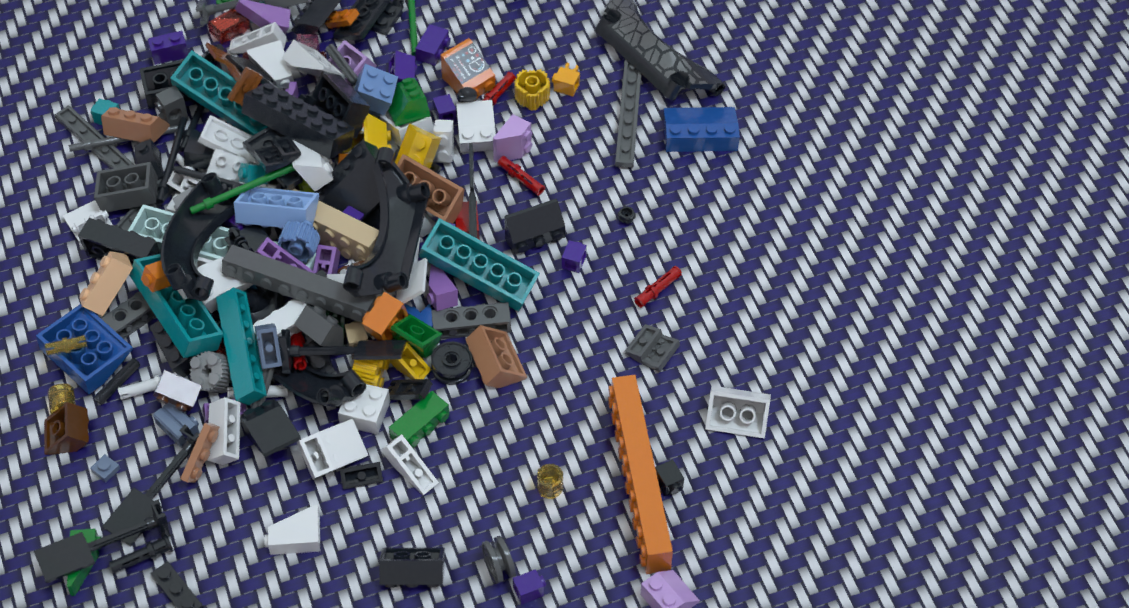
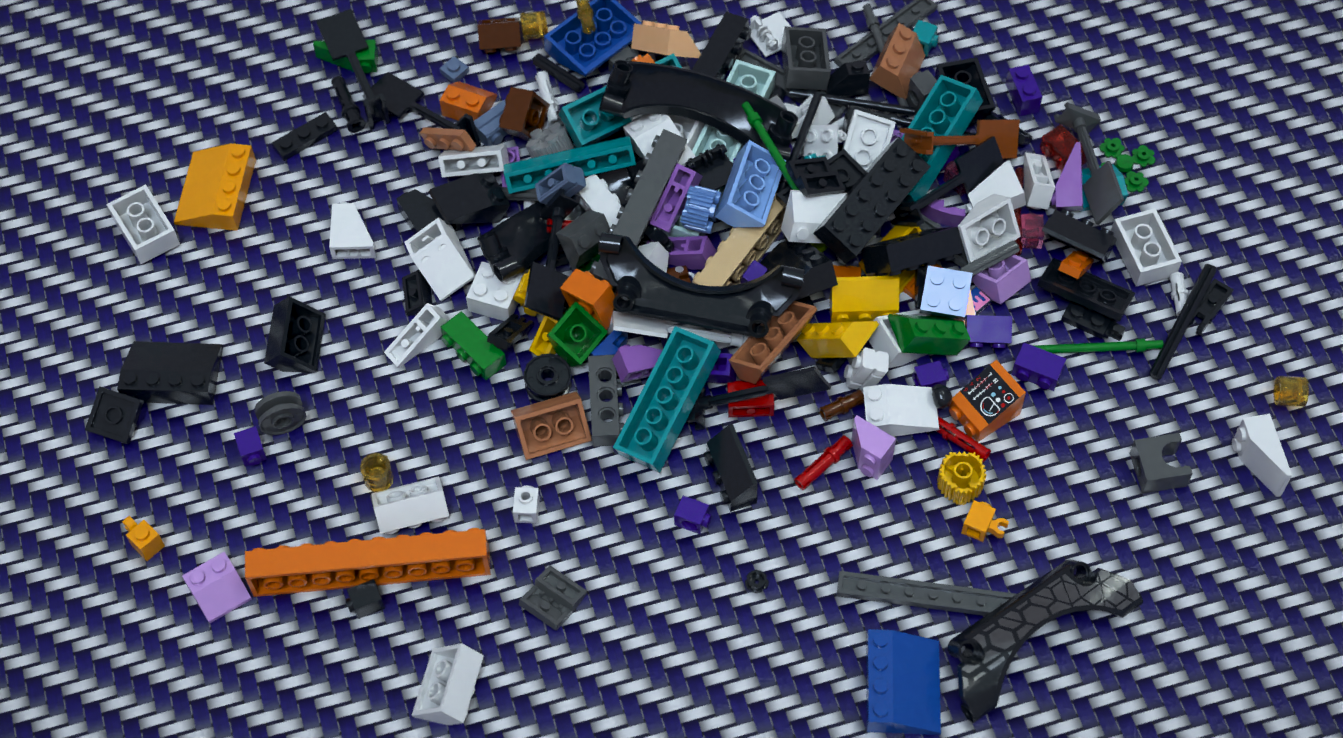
camera: 95 degrees right, 5 degrees up
red pin [634,266,682,308] -> none
none -> white slope [371,476,449,534]
none -> black slope [396,189,461,235]
none -> orange slope [439,82,497,121]
none -> white brick [513,485,540,523]
none -> reddish brown pin [819,390,864,421]

